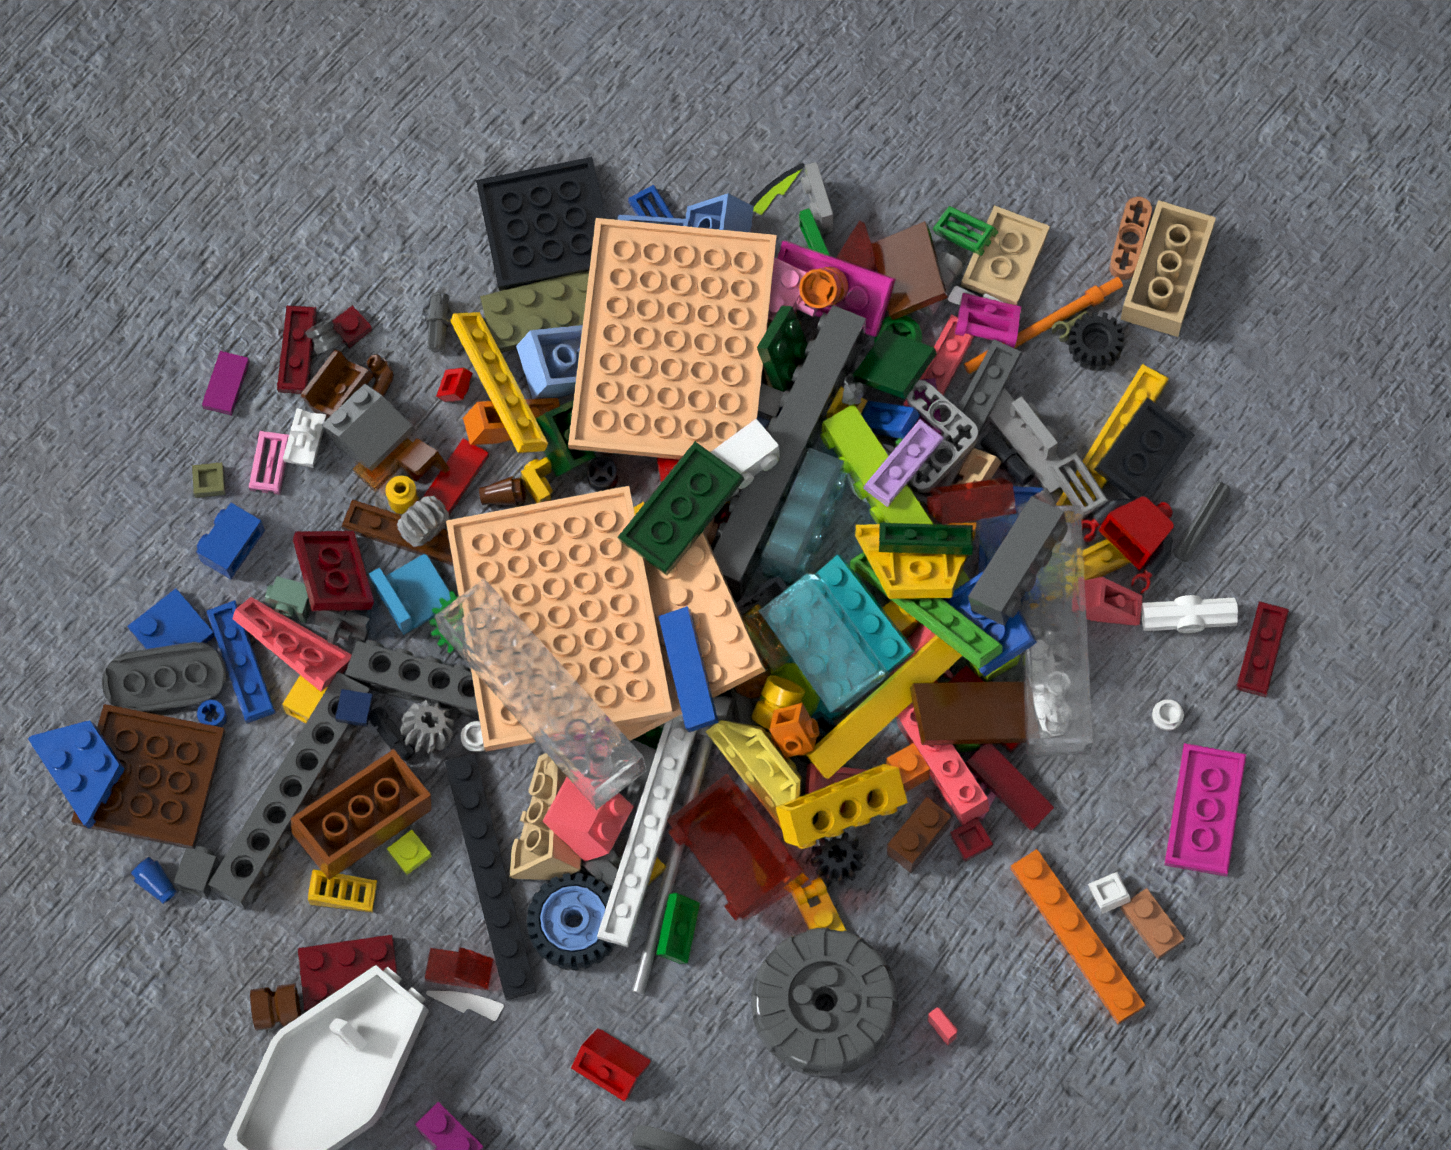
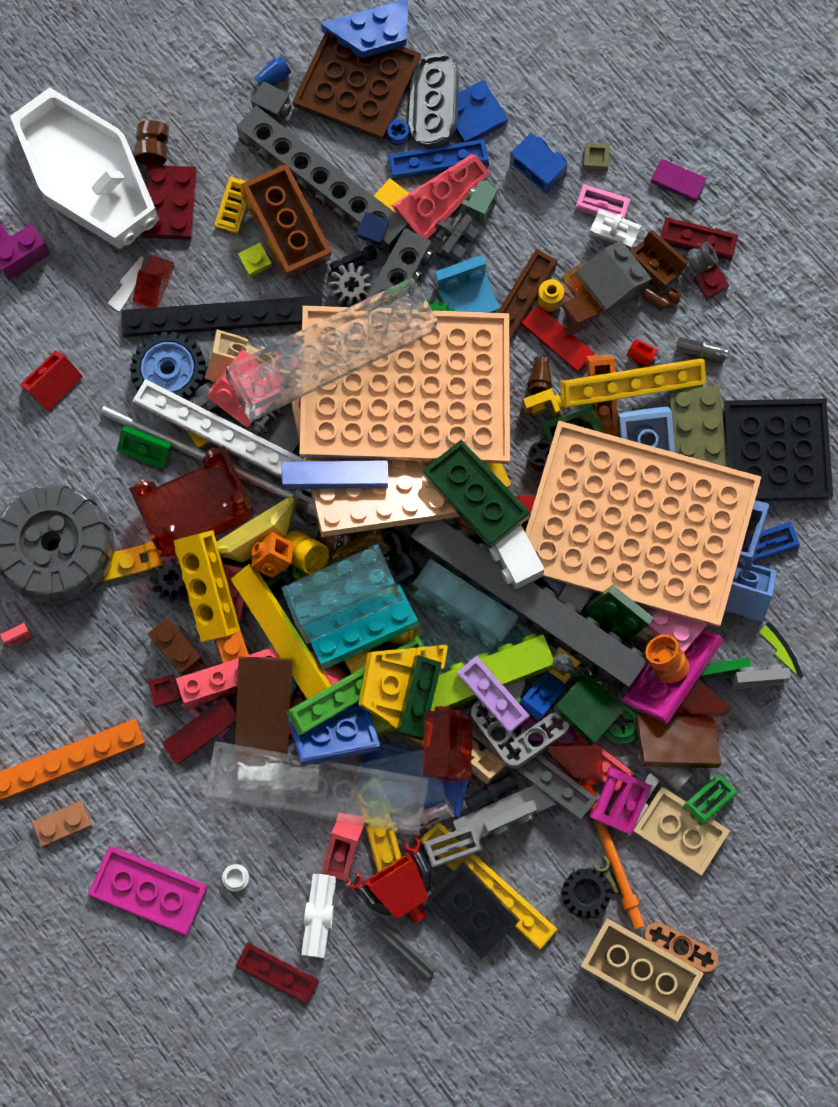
camera: 100 degrees right, 5 degrees up
dark red plate [293,531,374,611] -> none
light grey gear [397,496,450,547] -> none
dark grey brick [968,496,1068,626] -> none
white tile [1088,872,1131,914] -> none
none -> clear red slope [548,746,603,786]

